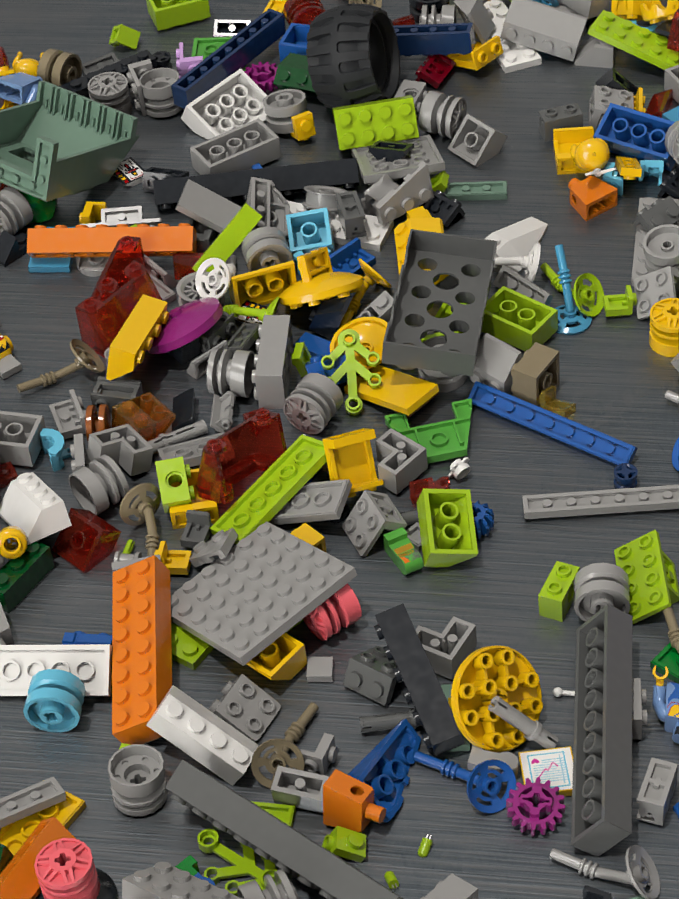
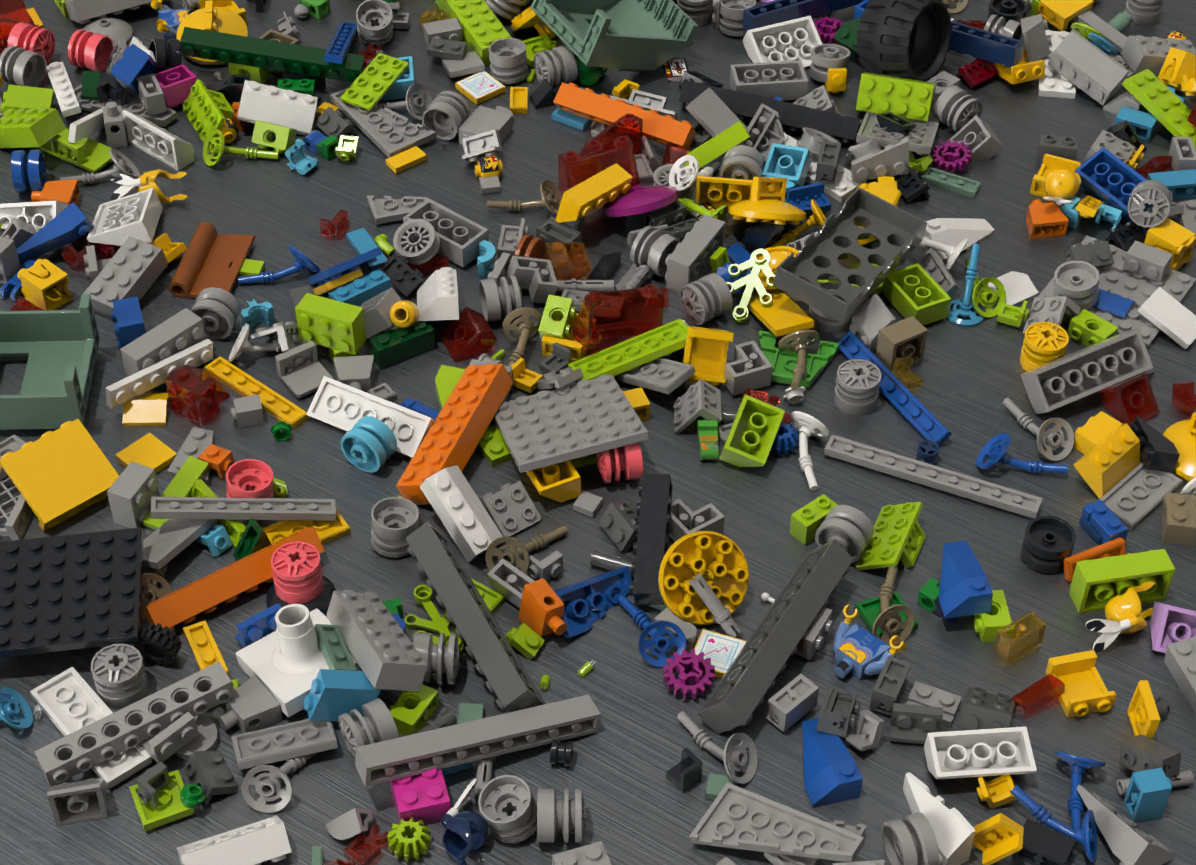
camera: 20 degrees right, 0 degrees up
none -> light grey tile [367,382,397,402]
none -> lime slope [435,365,465,411]
none -> dark tan dish [778,330,819,390]
none -> white dish [790,411,830,491]
none -> light grey bracket [793,85,839,114]
none -> light grey wheel [834,359,882,416]
none -> magenta gear [931,140,972,173]
none -> white slope [988,271,1039,306]
none -> dark azure brick [1114,106,1157,143]

